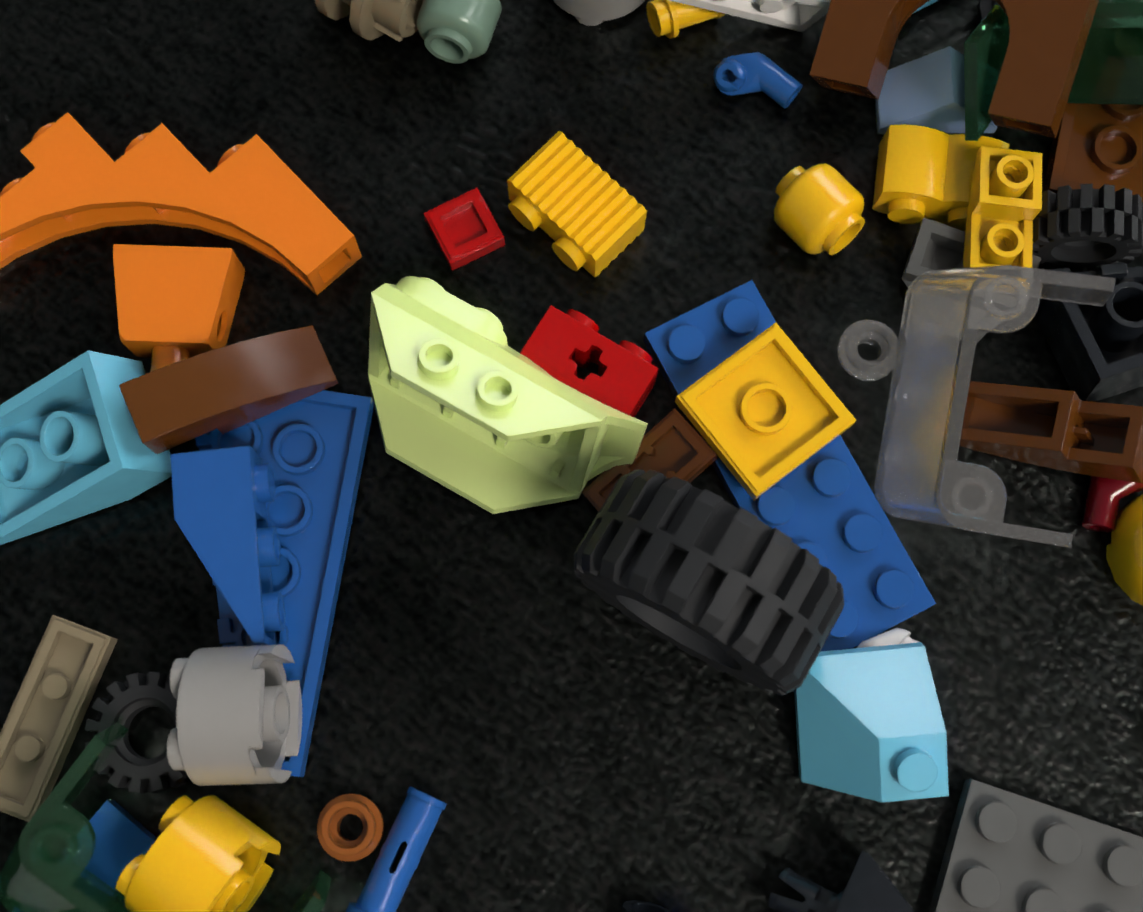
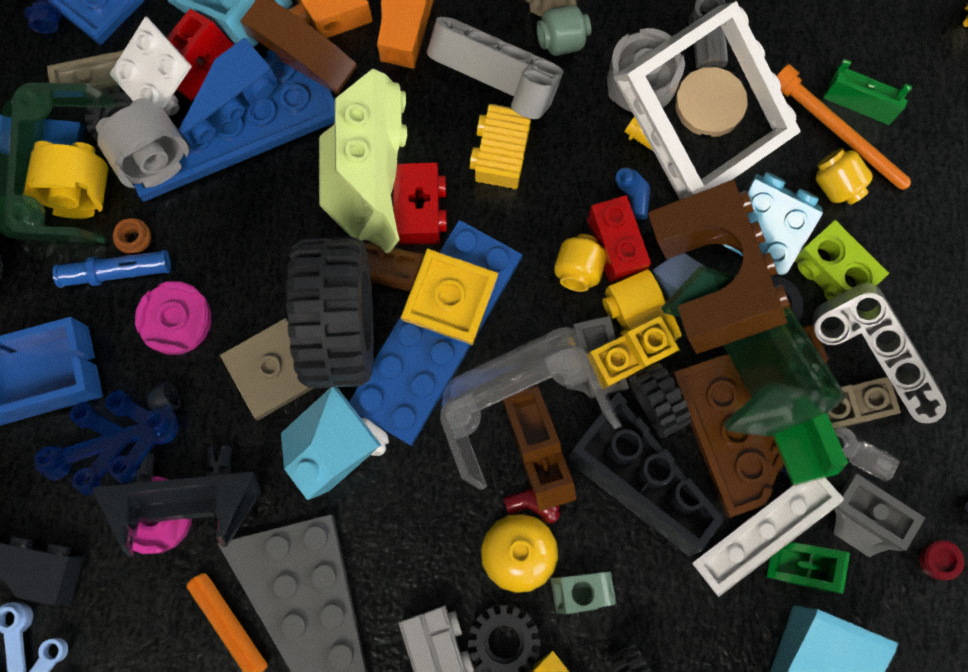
camera: 60 degrees right, 0 degrees up
red tile [424,188,505,271] -> none
clear plate [837,320,900,381] -> none
none -> white hinge [110,17,191,116]
none -> dark pink tile [135,281,211,355]
none -> red brick [167,9,233,101]
none -> dark tan plate [220,318,314,421]
none -> light grey beam [427,17,563,119]
none -> red brick [587,195,651,285]

